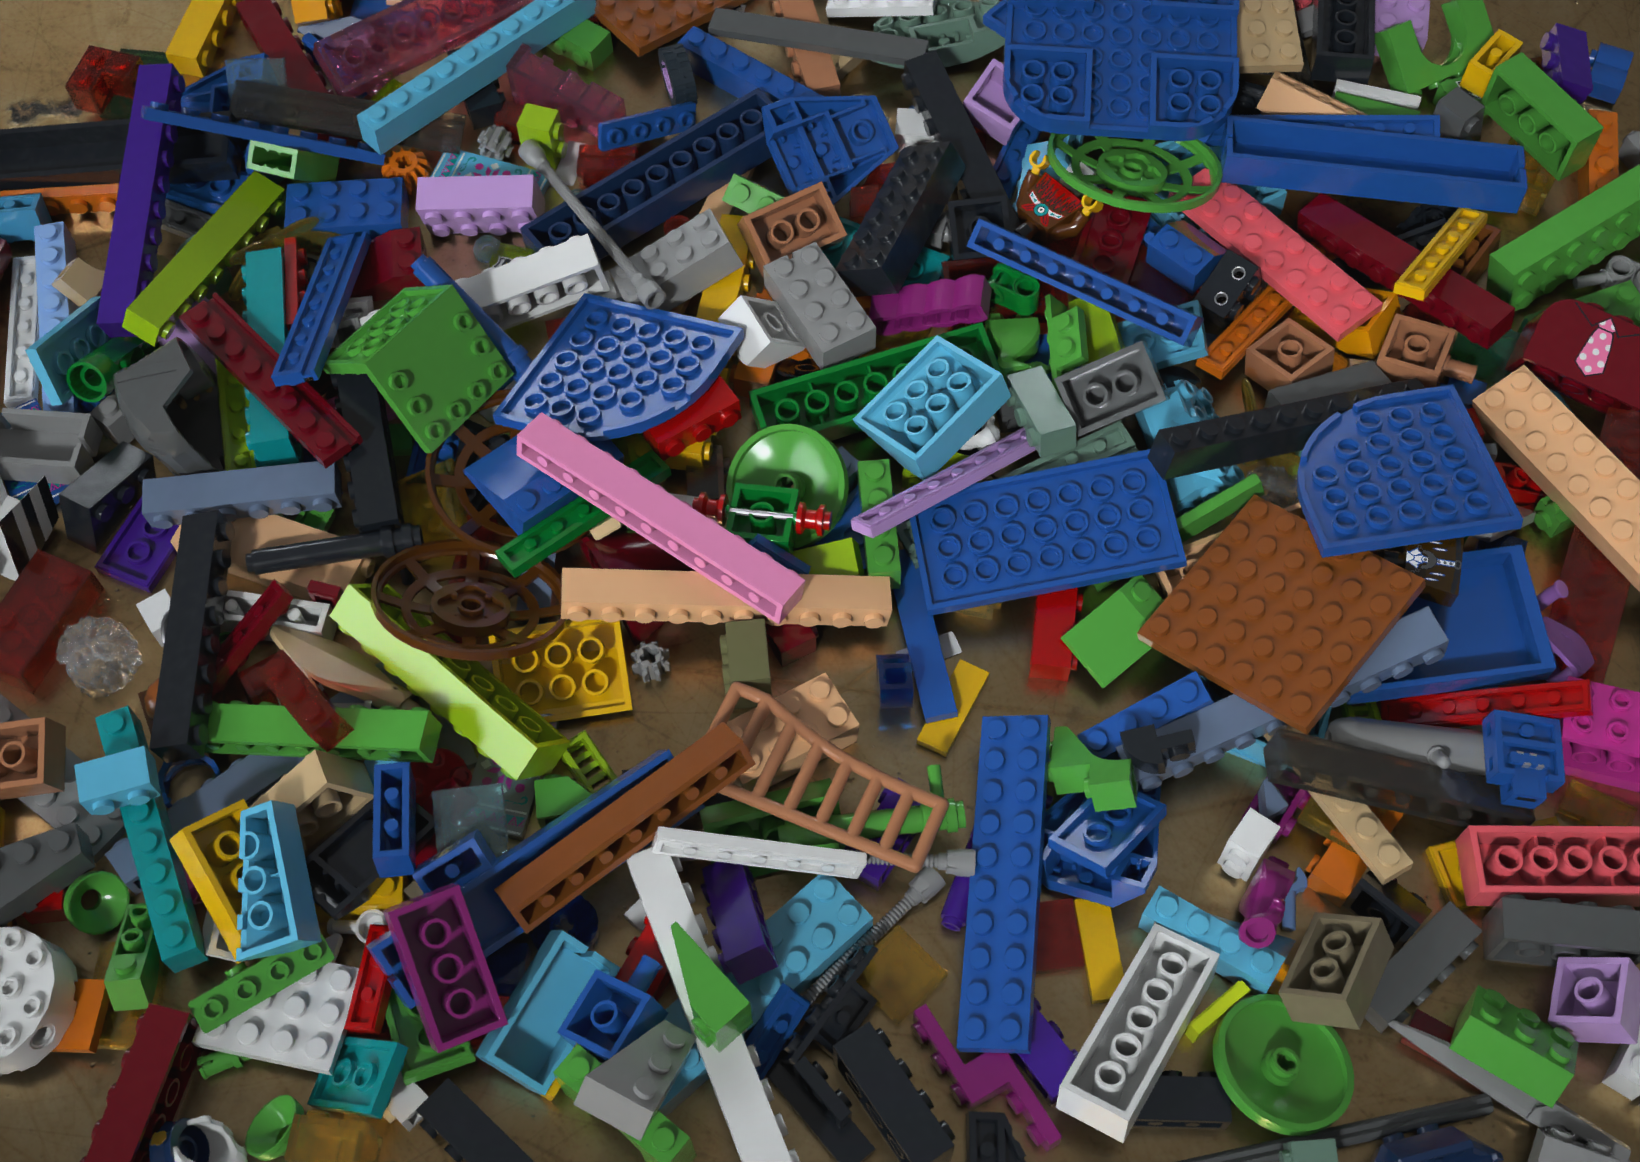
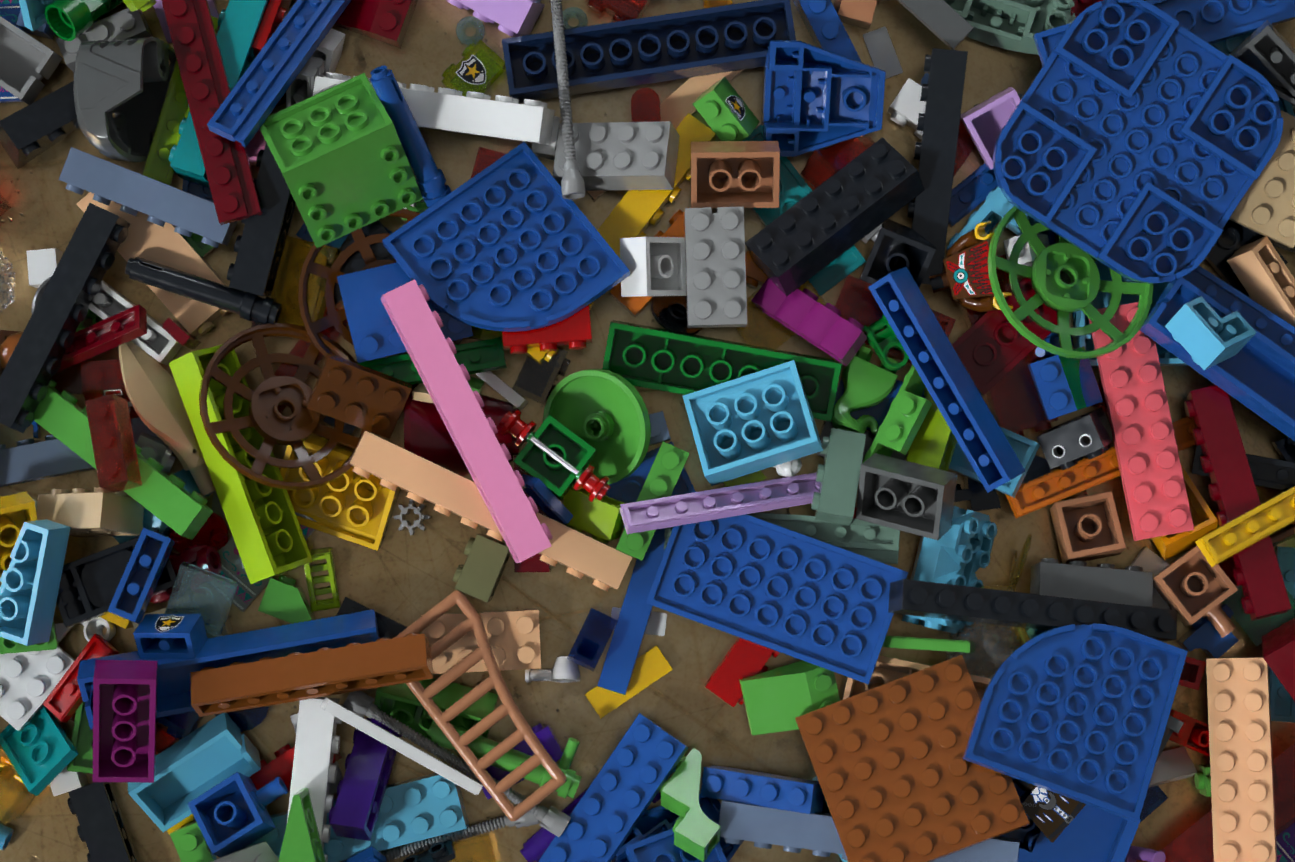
camera: 25 degrees right, 25 degrees up
dark purple tile [94,496,179,593] -> none
black brick [1120,724,1196,774] -> none
none -> reddish brown plate [307,353,412,439]
none -> white bar [525,656,580,683]
none -> medium azure brick [1165,296,1257,370]

